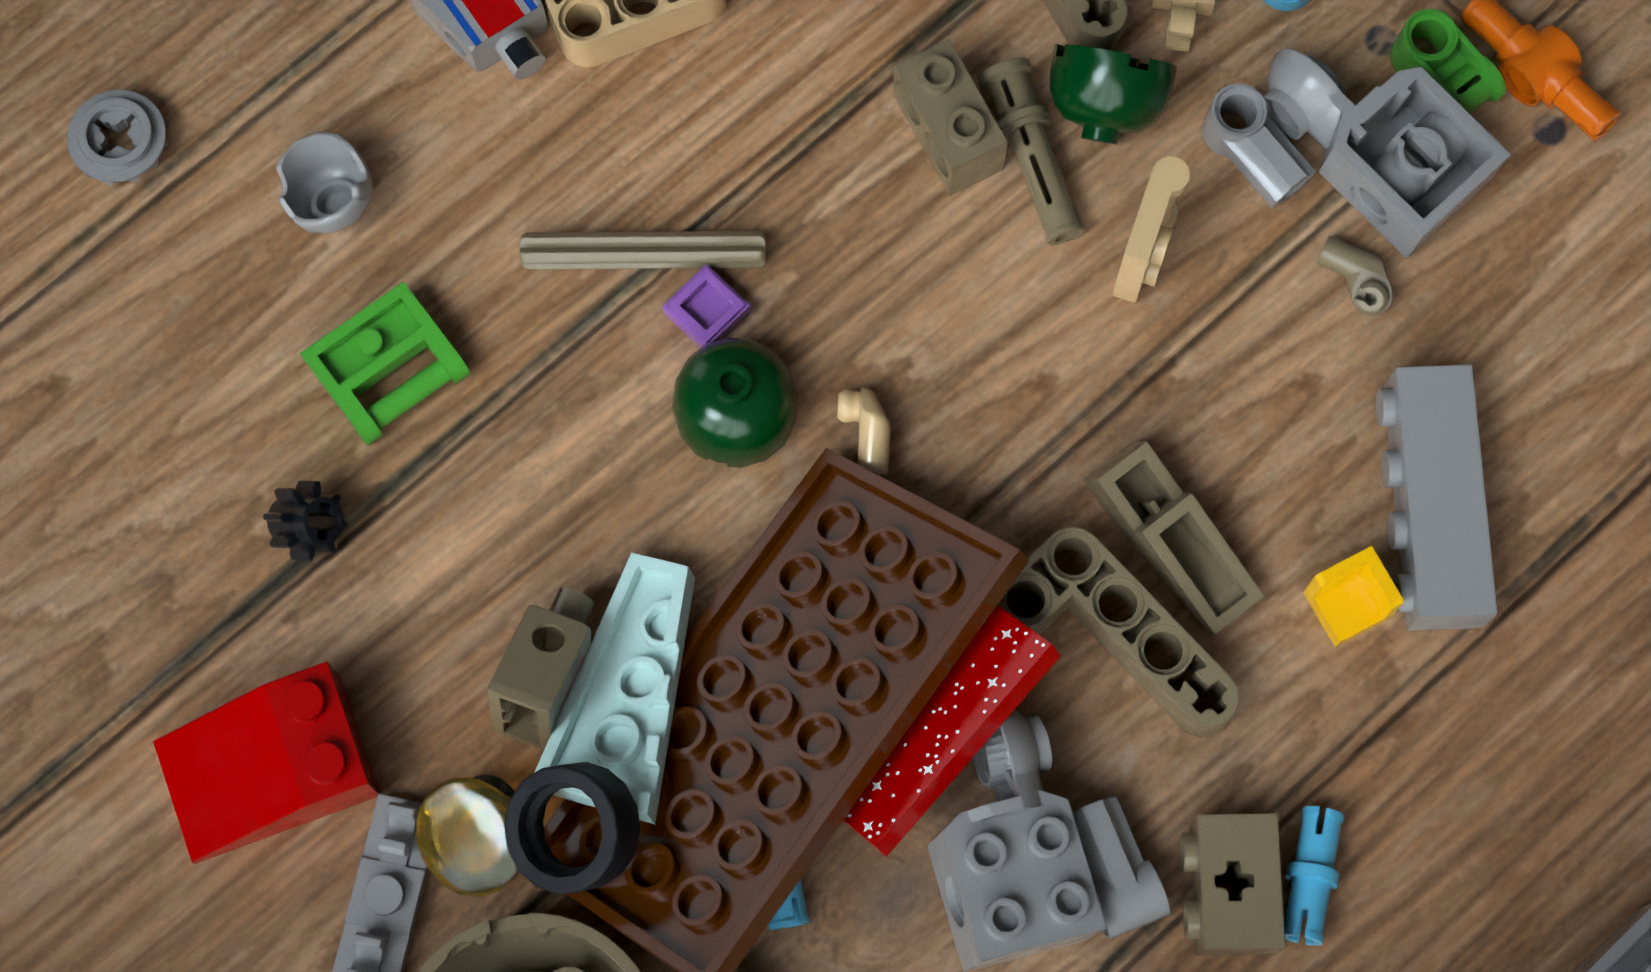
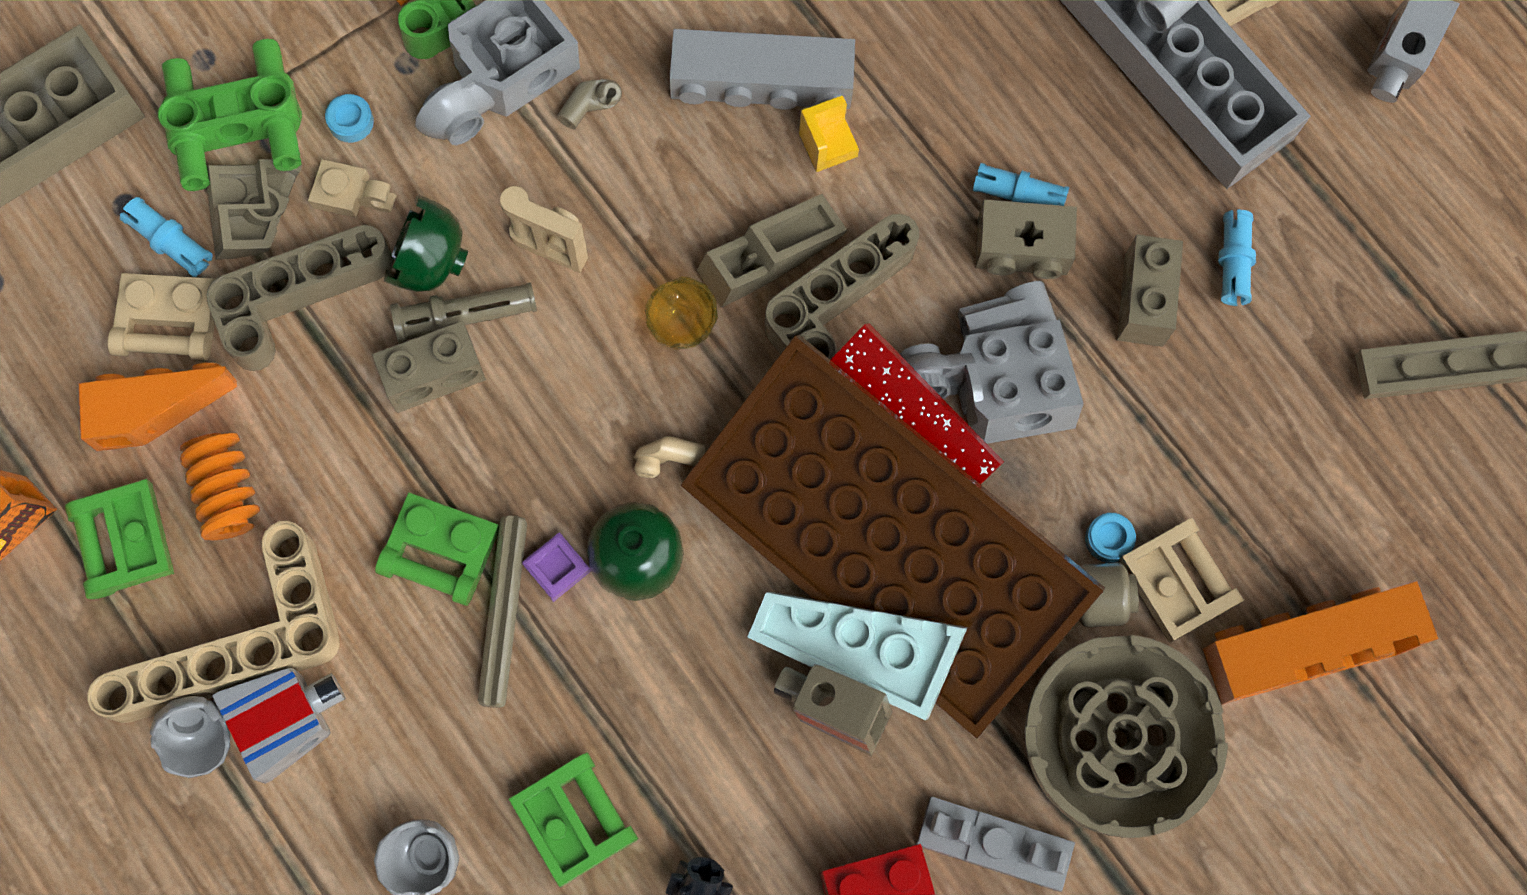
camera: 90 degrees left, 0 degrees up
clear yellow piece [416,774,520,897] -> none
black tyre [504,762,641,894] -> none
light grey piece [1201,83,1316,209] -> none
none -> bright green plate [375,492,499,606]
none -> clear yellow hair [644,276,718,350]

